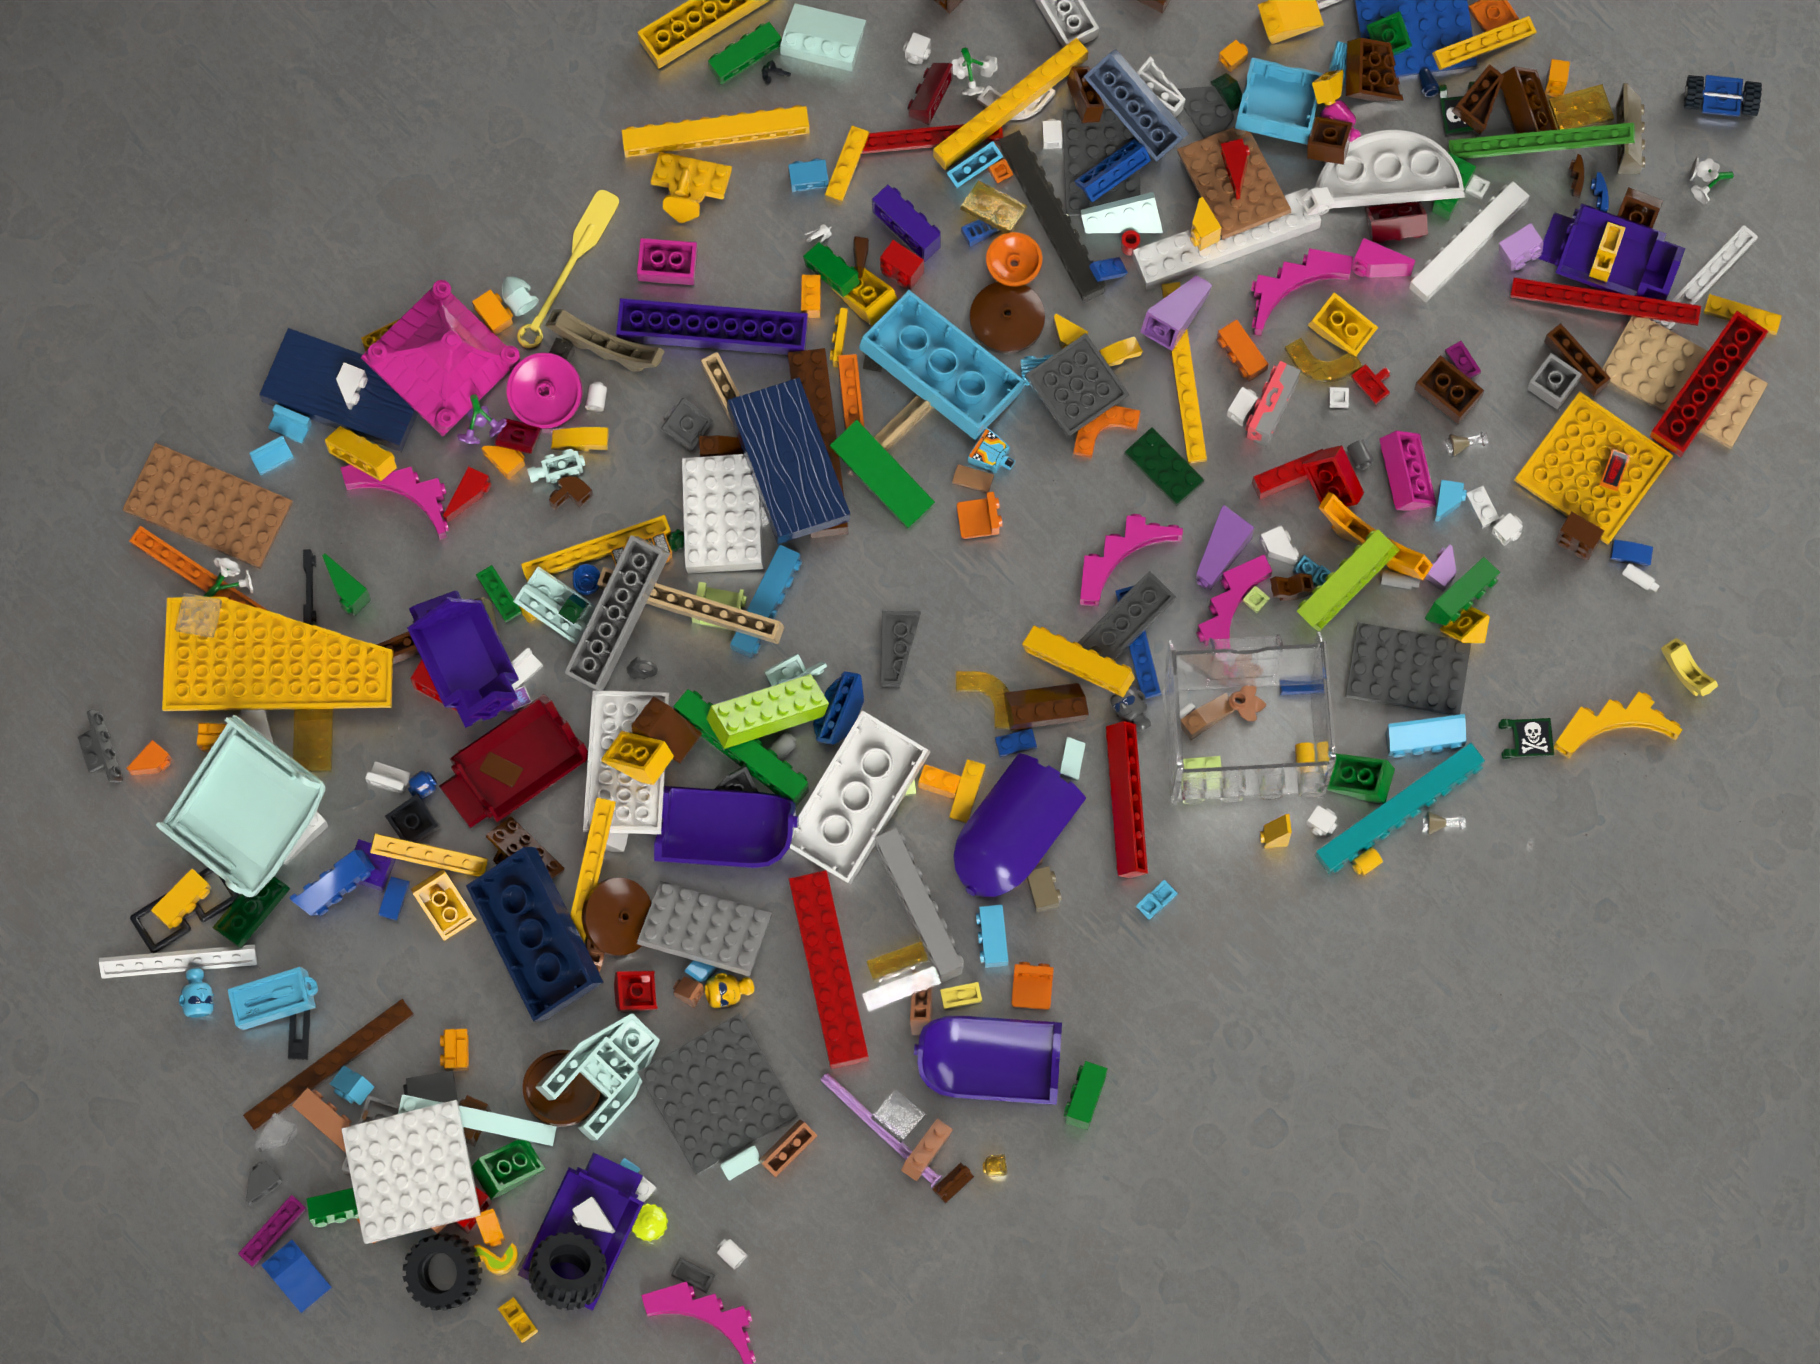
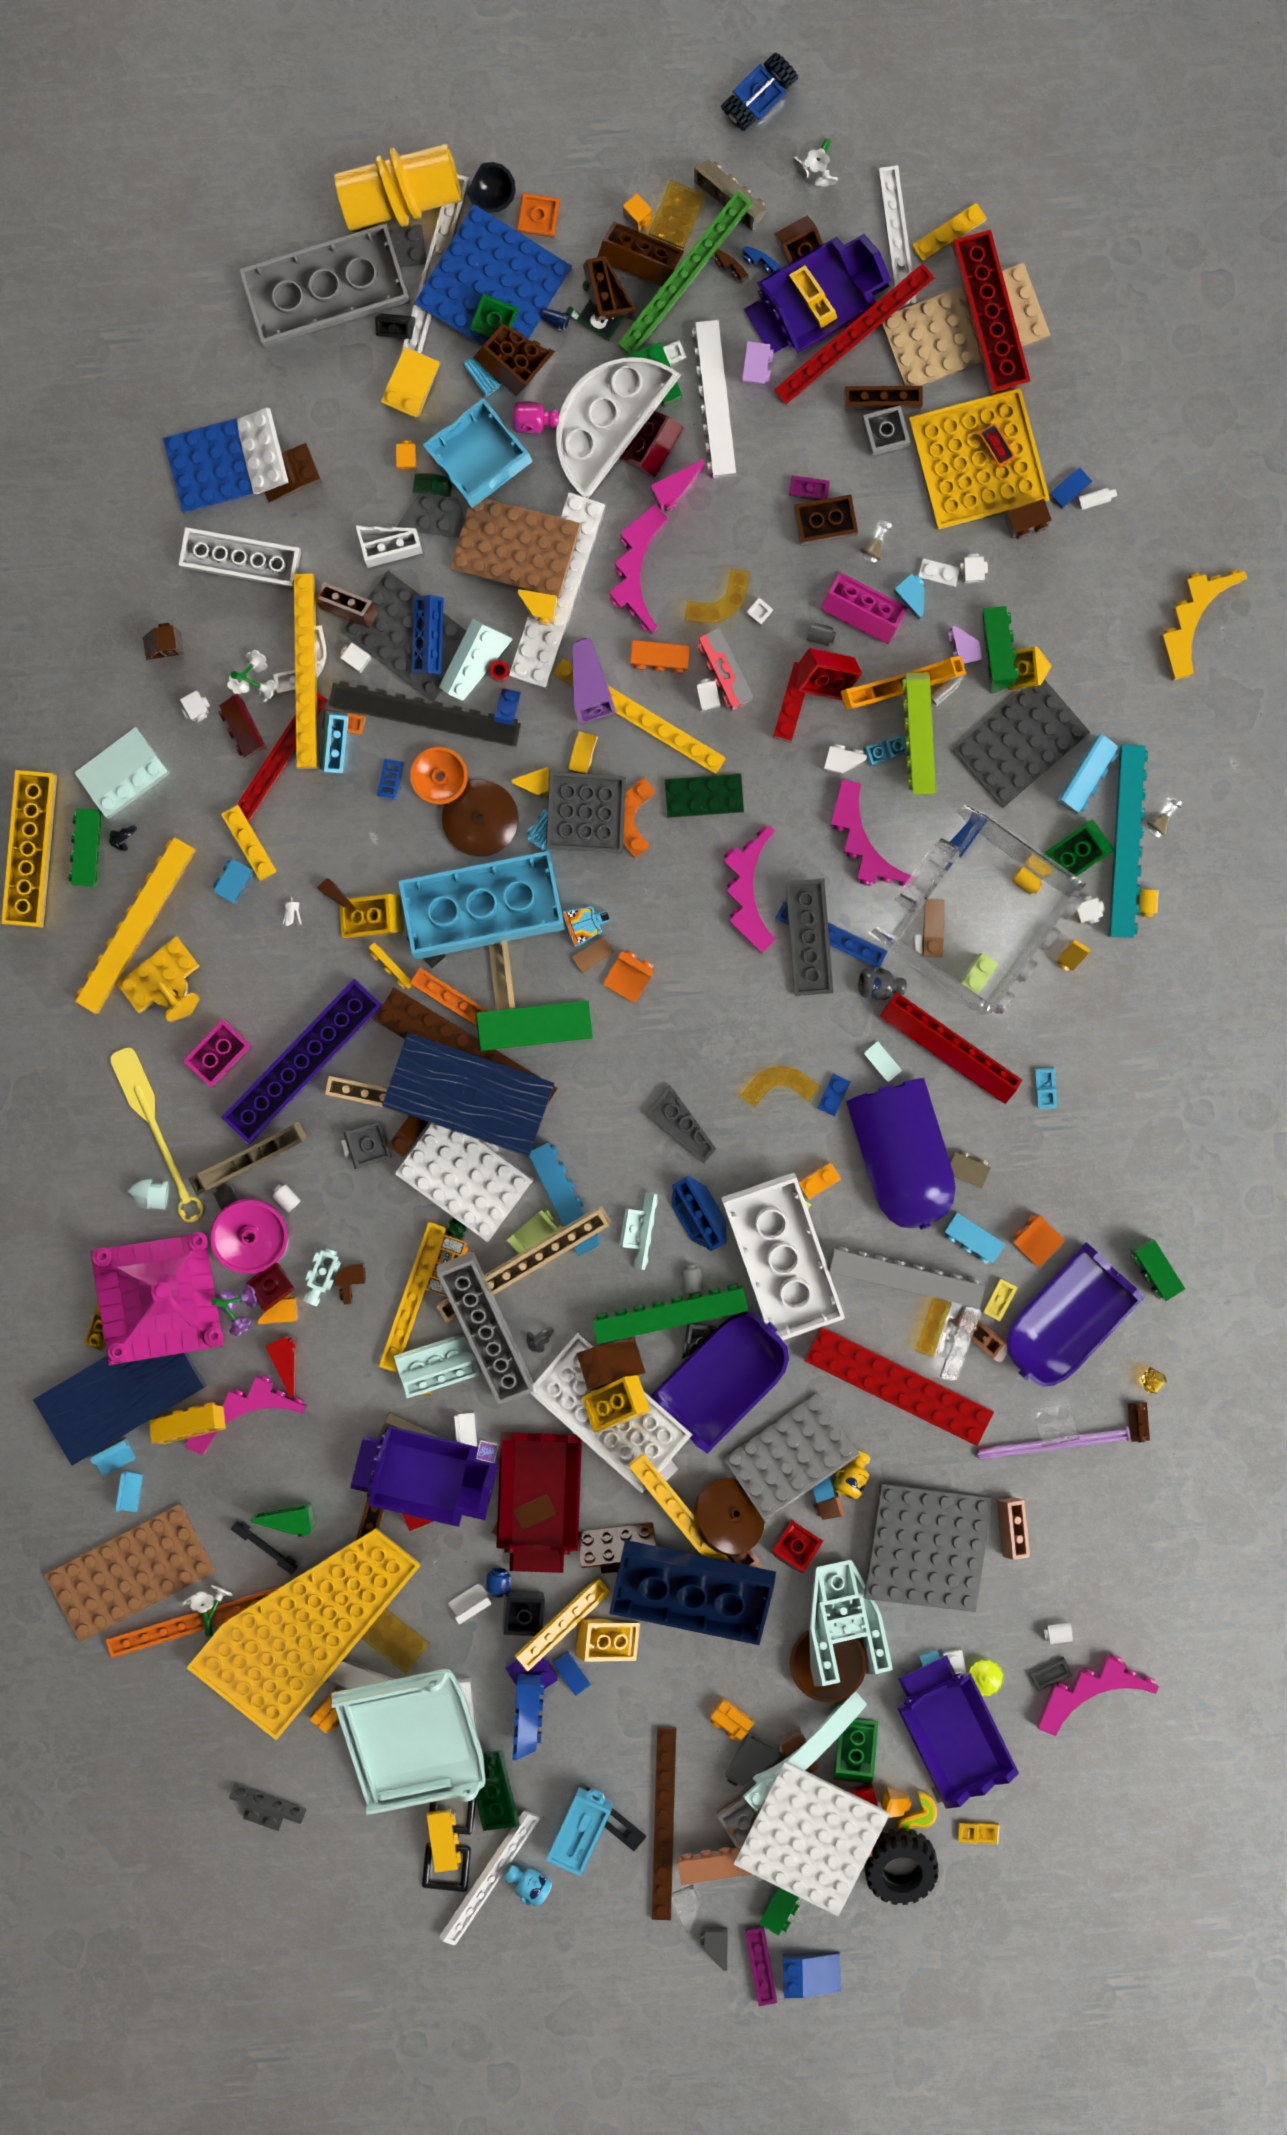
camera: 45 degrees left, 15 degrees up
orange slope [126,740,172,775] -> none
clear plate [175,593,222,638] -> none
medium azure brick [329,1065,375,1105] -> none
white slope [336,363,368,410] -> none
light orange brick [472,289,513,335] -> none
green plate [476,565,522,623] -> none
black tyre [528,1232,607,1310] -> none
yellow slope [551,427,609,452] -> none
dark green brick [558,593,589,624] -> none
white slope [572,1197,615,1233] -> none
blue hair [573,564,601,595] -> none
lime brick [707,674,829,749] -> none
light aqua slope [721,1146,761,1180] -> none
light orange piece [801,275,821,318] -> none
green brick [803,242,860,298] -> none
dark purple brick [872,185,941,262] -> none
red brick [880,240,924,290] -> none
nougat brick [901,1119,953,1181] -> none
yellow slope [949,759,986,823] -> none
clear yellow plate [960,180,1027,233] -> none
reddish brown slope [1004,683,1089,730] -> none
yellow brick [1022,626,1135,697] -> none
sand blue brick [1084,49,1189,162] -> none
medium lavender slope [1196,505,1254,590] -> none
red slope [1220,138,1250,200] -> none
nougat plate [1229,685,1266,721] -> none
yellowish green plate [1242,586,1270,613] -> none
reddish brown brick [1270,573,1314,601] -> none
white brick [1300,187,1334,215] -> none
reddish brown slope [1307,117,1353,165] -> none
yellow slope [1307,292,1378,357] -> none
yellow slope [1312,69,1344,105] -> none
red plate [1351,364,1391,406] -> none
yellow plate [1432,16,1537,70] -> none
flag [1499,718,1554,759] -> none
light yellow arch [1661,638,1718,697] -> none

